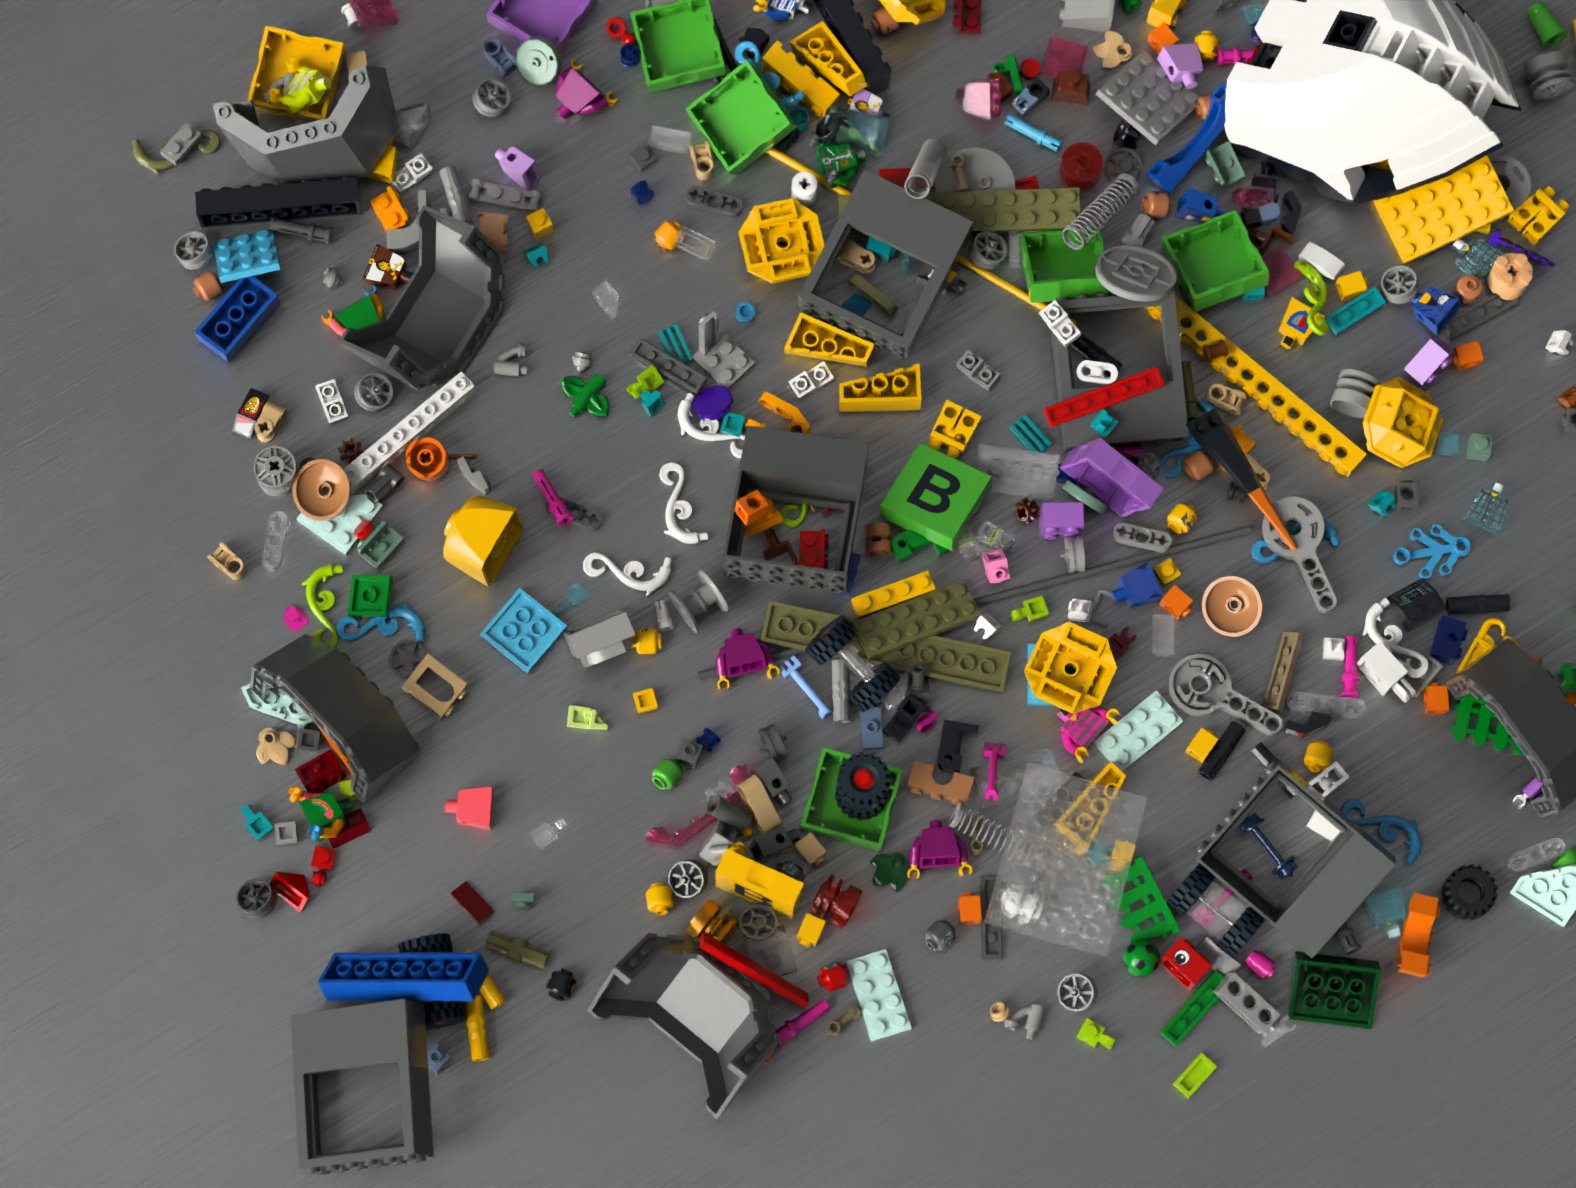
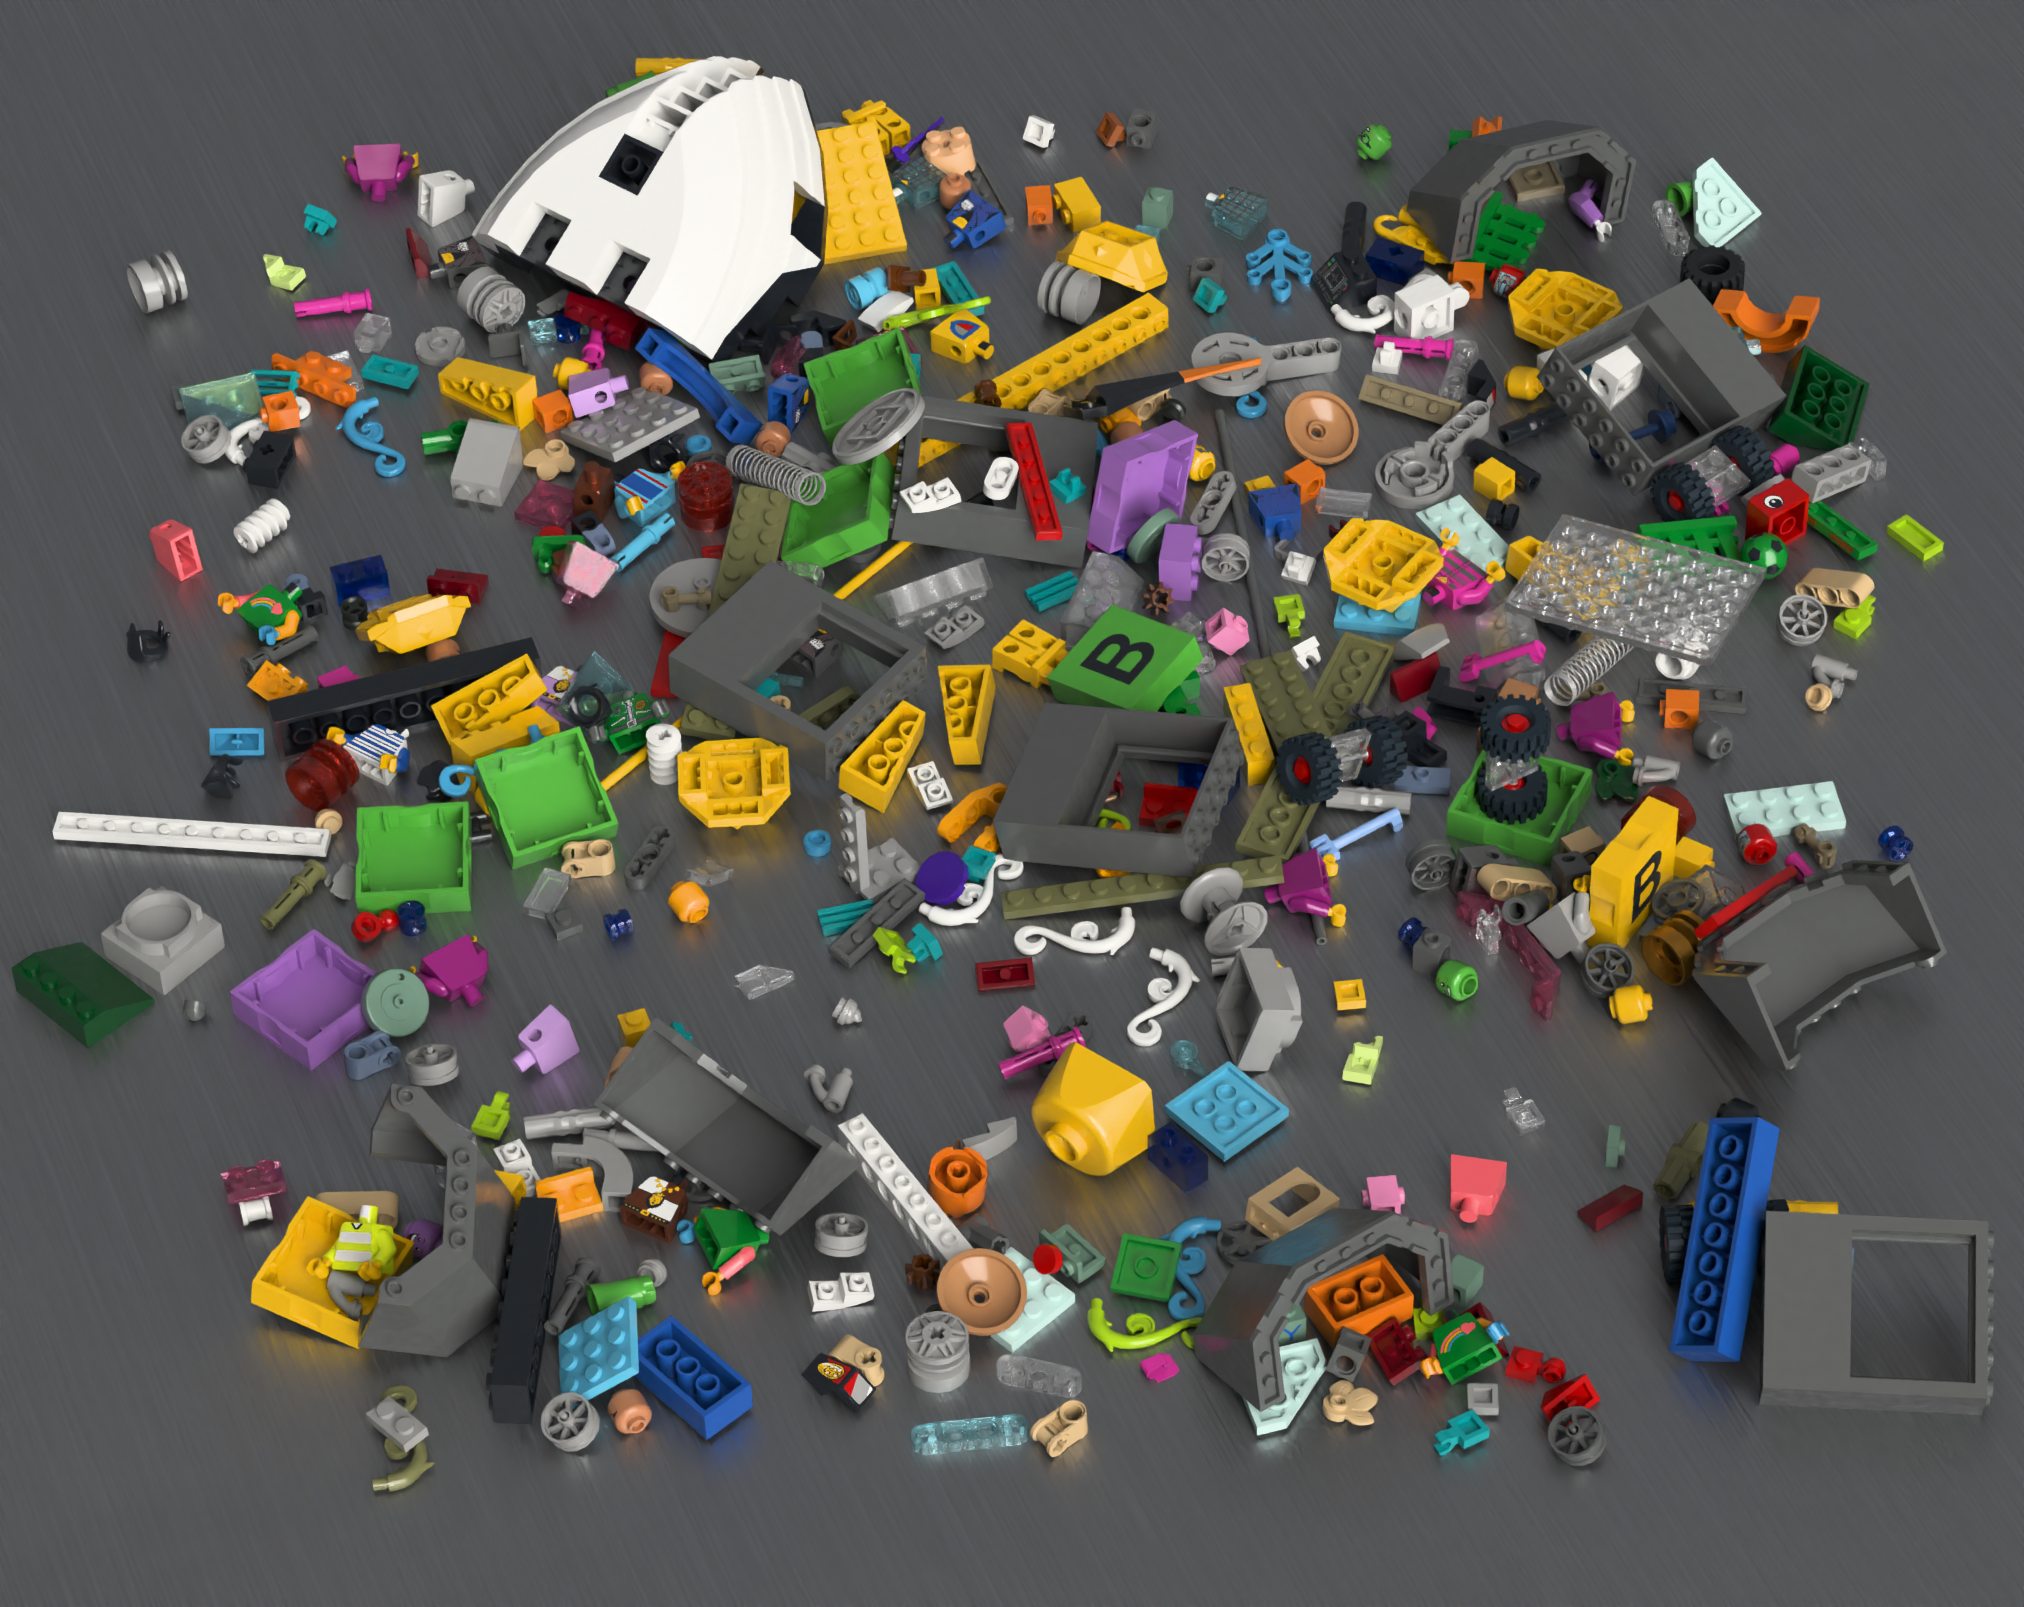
camera: 75 degrees left, 30 degrees down
light grey plate [468,179,543,213] -> none
green plant [561,373,609,418] -> none
orange brick [735,490,769,526] -> none
light grey piece [905,139,947,199] -> none
light grey wheel [1381,266,1419,304] -> none
brick [1404,336,1455,385] -> none
none -> lime plate [471,1091,511,1140]
none -> bright green plant [586,1275,656,1316]
none -> torso [613,461,689,528]
none -> dark azure tile [685,435,712,459]
none -> medium azure wheel [844,267,891,311]
none -> clear slope [872,557,994,627]
none -> reddish brown bracket [884,265,927,293]
none -> clear light blue beam [910,1414,1030,1455]
none -> dark red slope [975,957,1035,992]
none -> olive plate [1001,855,1284,920]
none -> bright pink brick [1003,1005,1051,1053]
none -> yellow brick [1051,177,1101,233]
none -> clear blue brick [1148,1122,1208,1193]
none -> bright pink brick [1361,1175,1405,1214]
none -> dark red slope [1390,652,1441,703]
none -> light grey slope [1393,622,1450,660]
none -> sand green brick [1451,1254,1484,1309]
none -> black wheel [1485,498,1520,531]
none -> head [1489,263,1526,300]
none -> yellow piece [1508,269,1623,351]
none -> light grey plant [1632,755,1680,787]
none -> tan beam [1794,568,1874,608]
none -> clear blue wheel [1878,825,1914,861]

